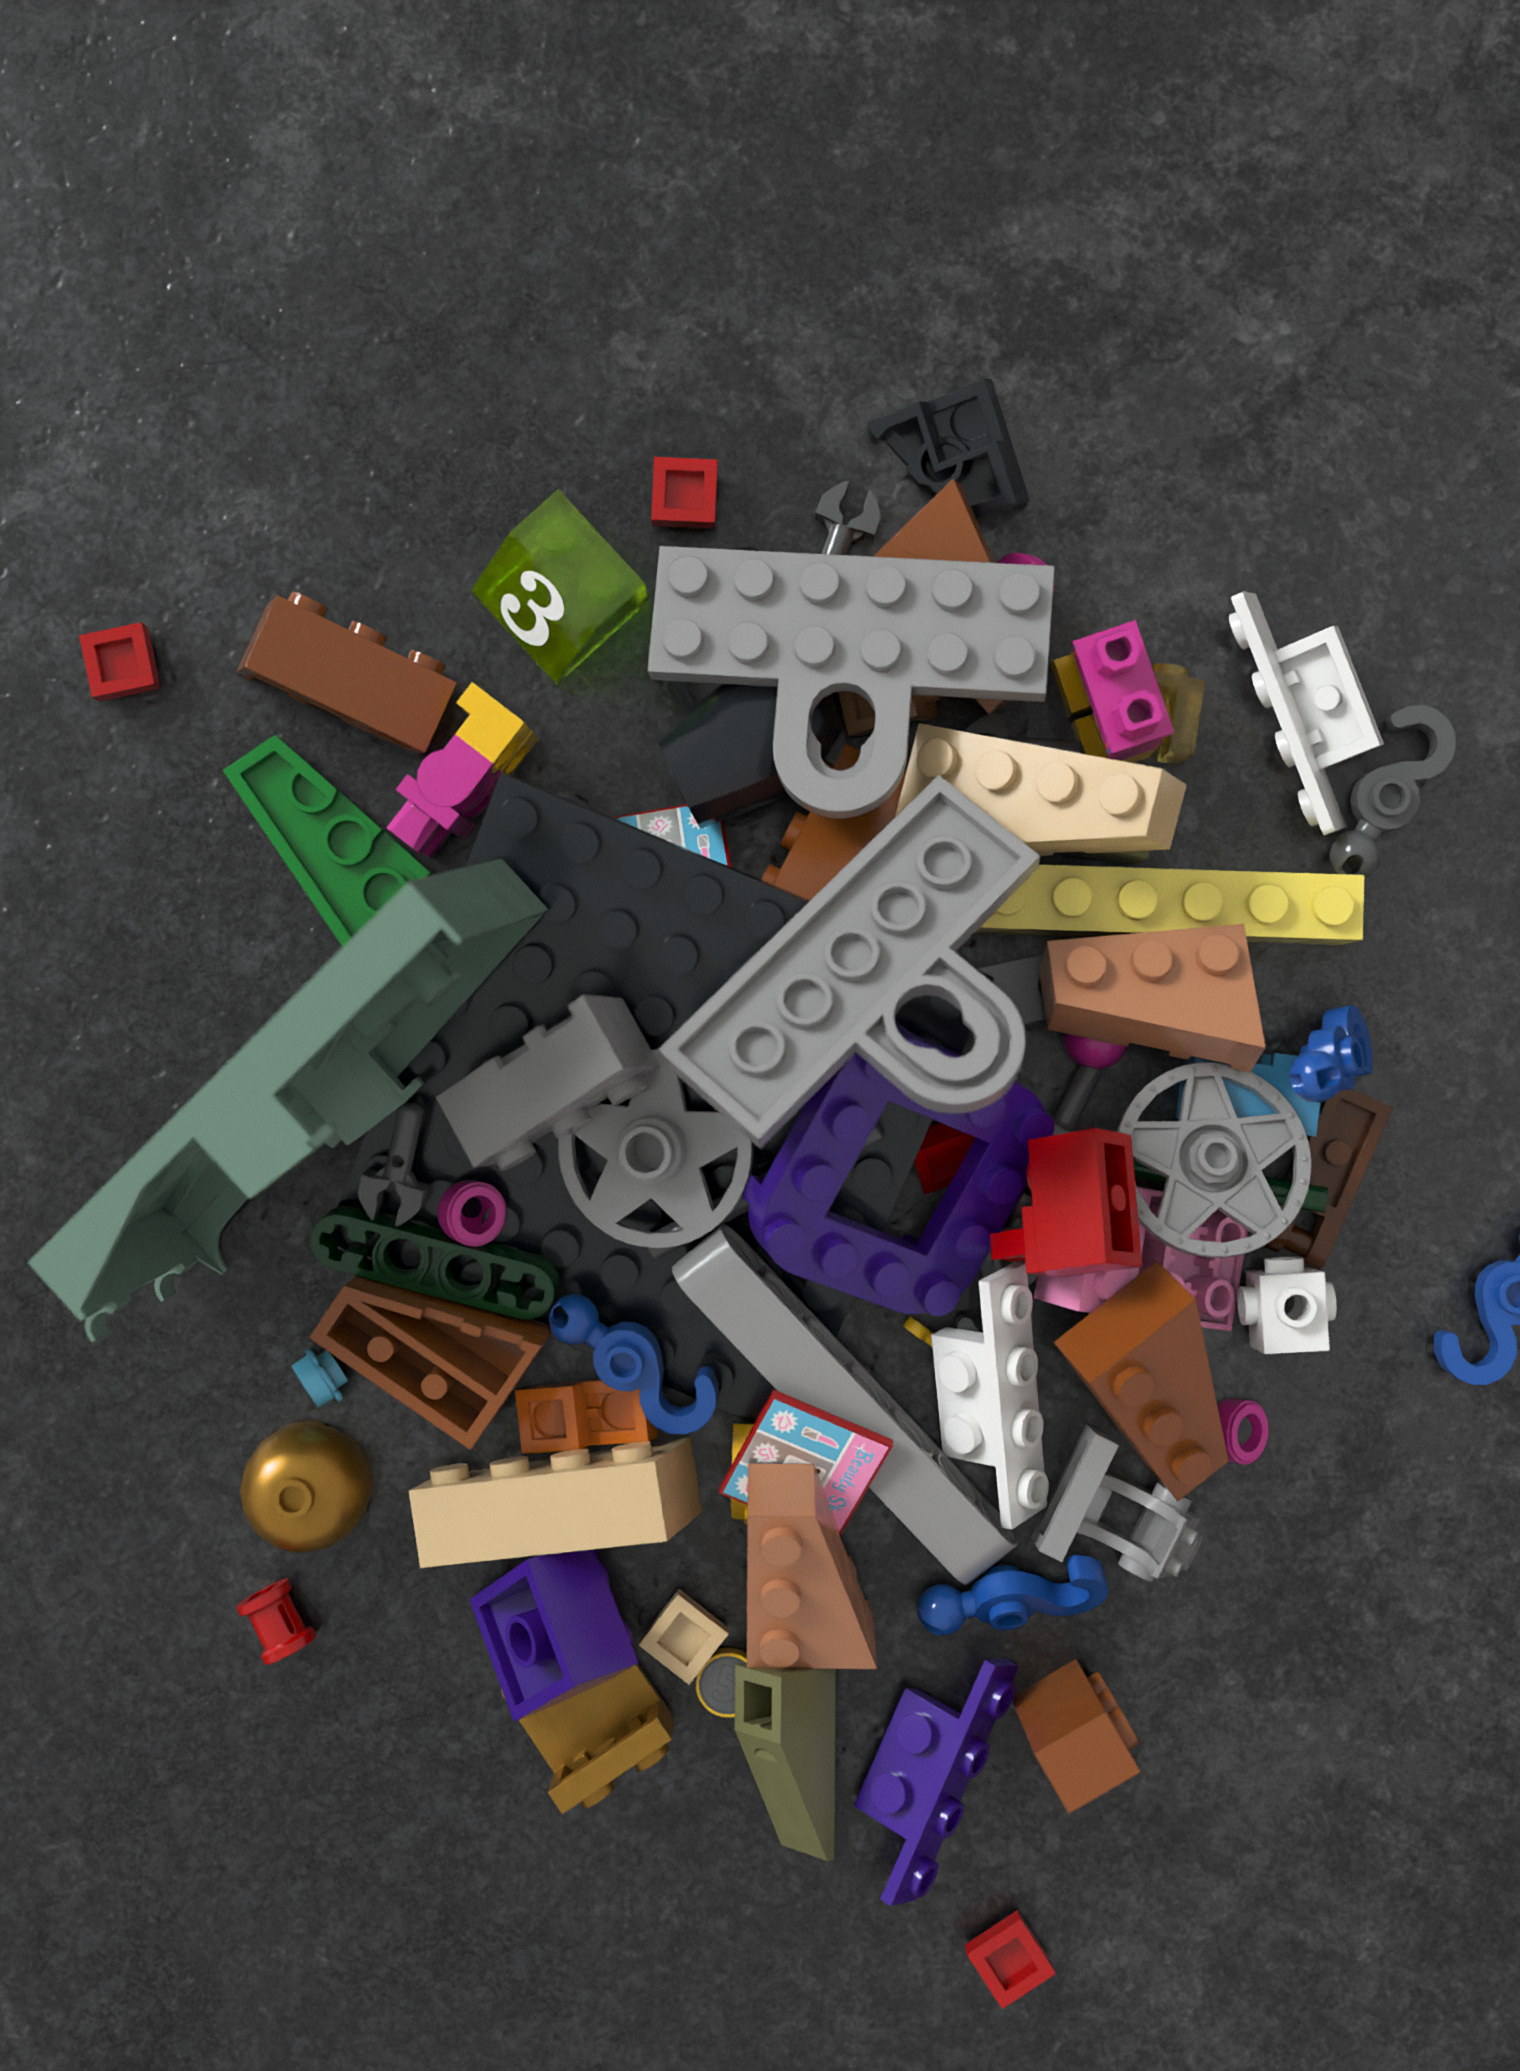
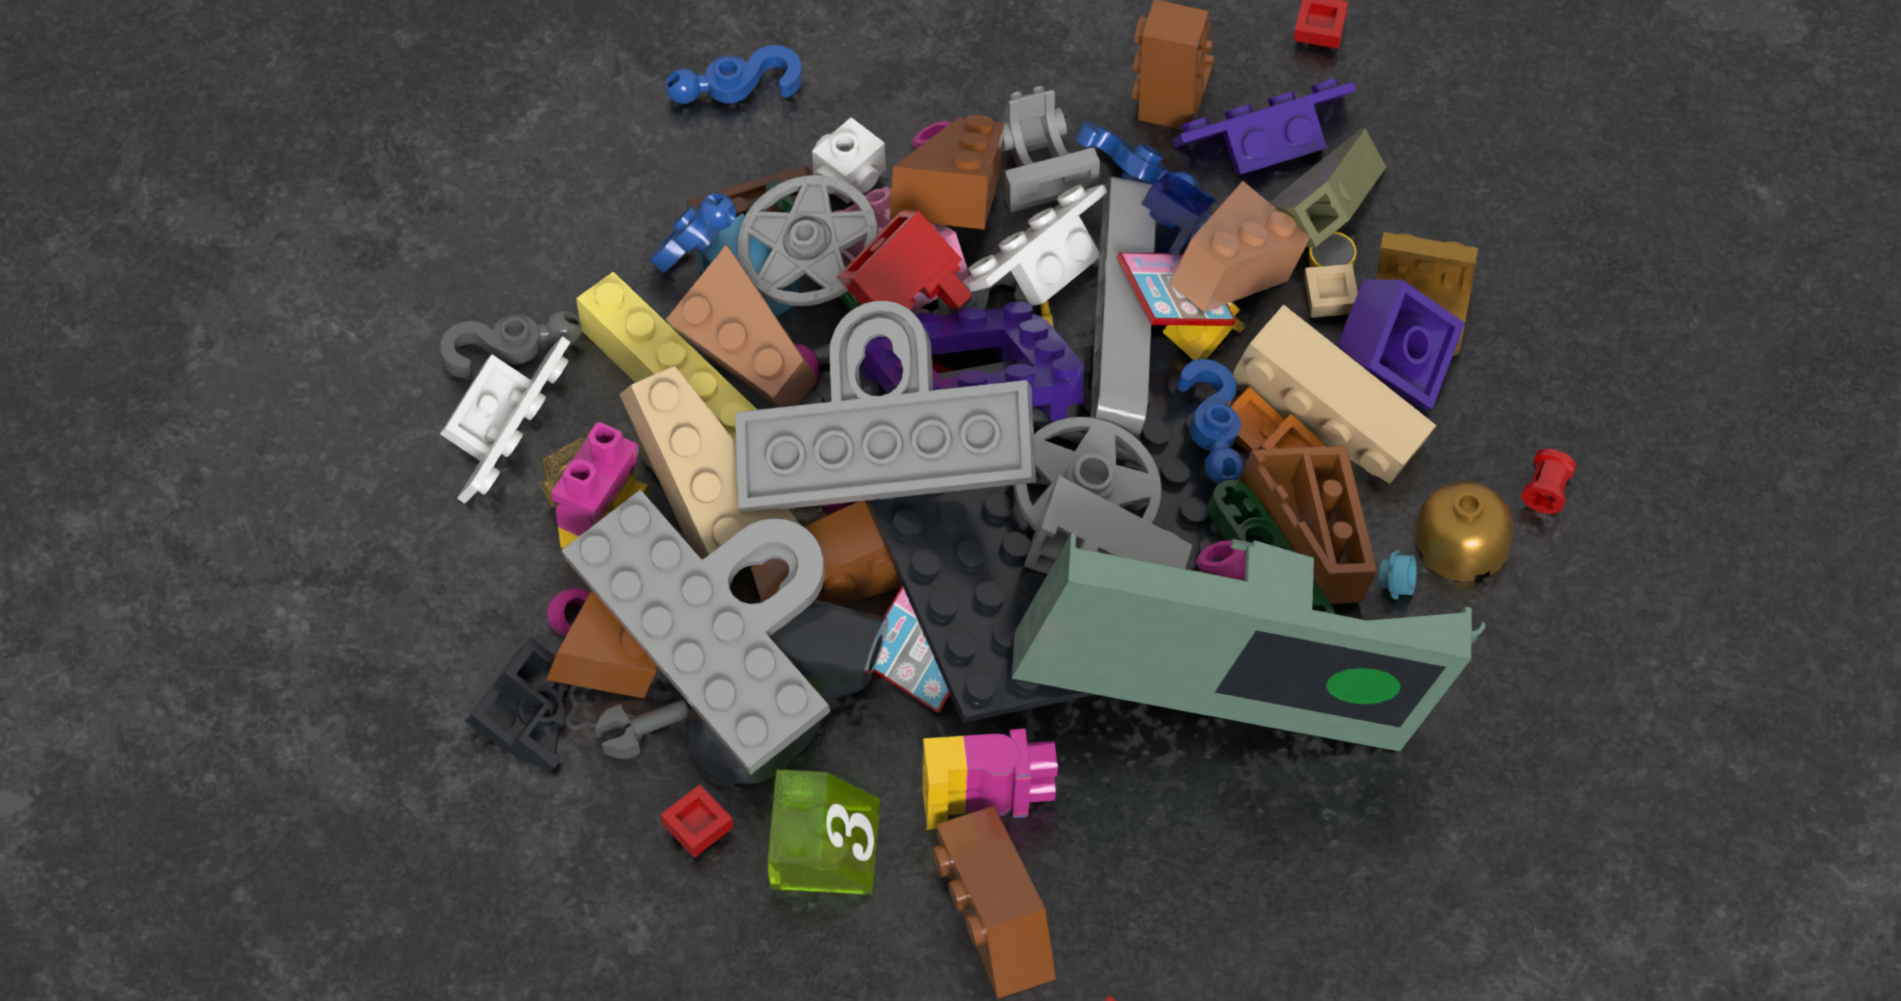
camera: 130 degrees left, 30 degrees down
green wing [223,735,434,947] -> none
none -> clear blue bracket [1141,171,1217,257]

